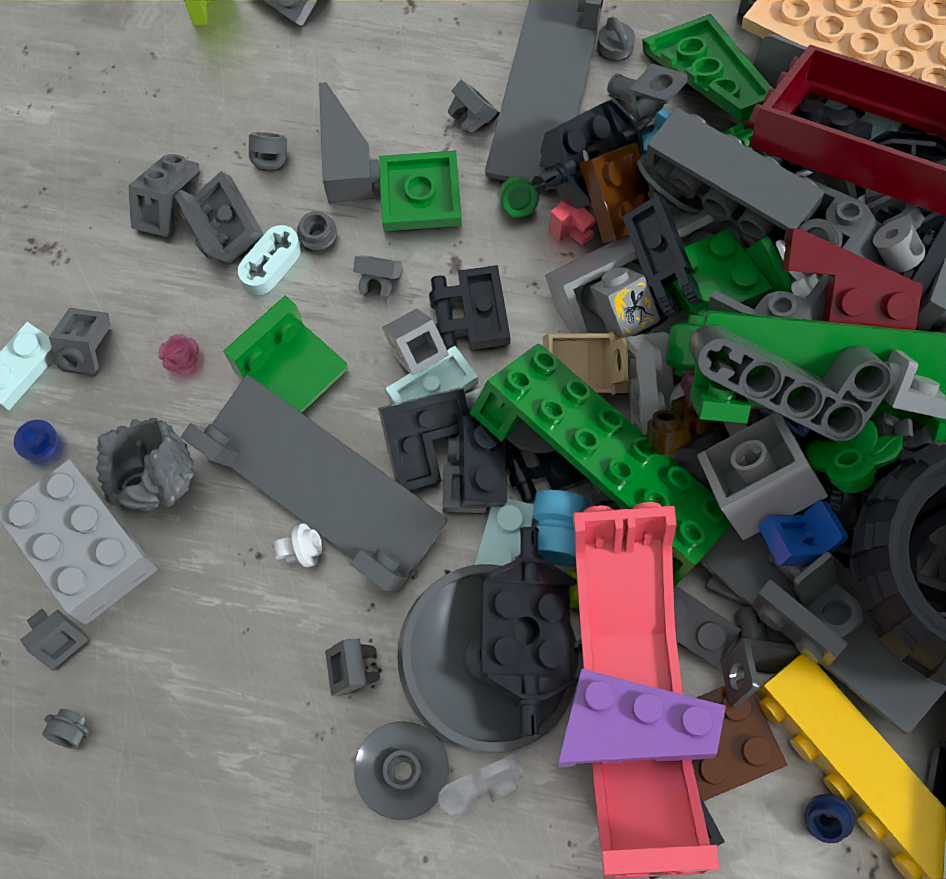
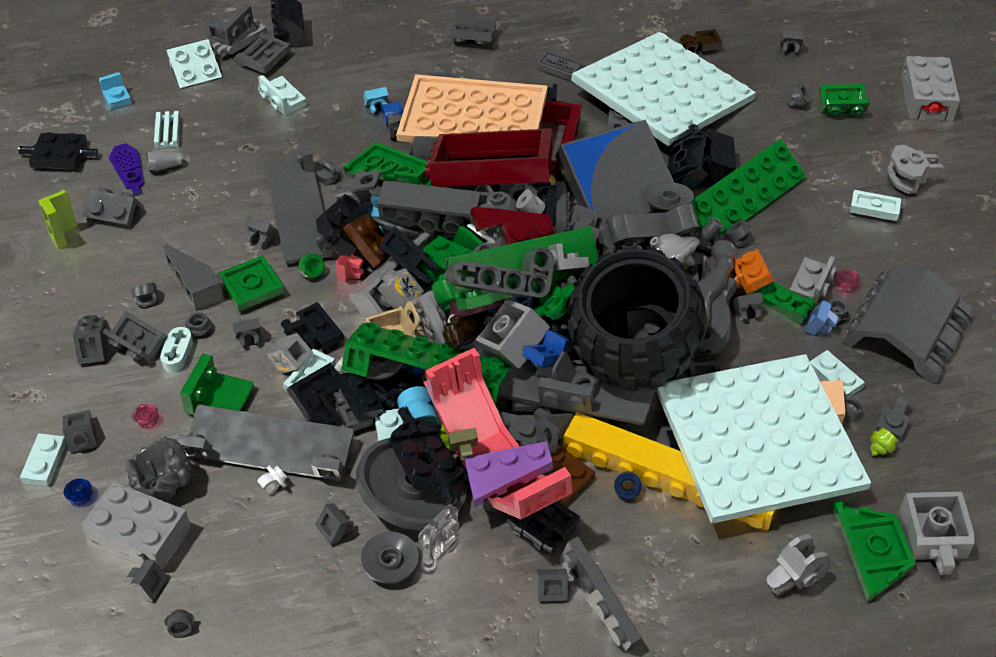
camera: 30 degrees left, 20 degrees down
none -> olive tile [448,427,478,461]

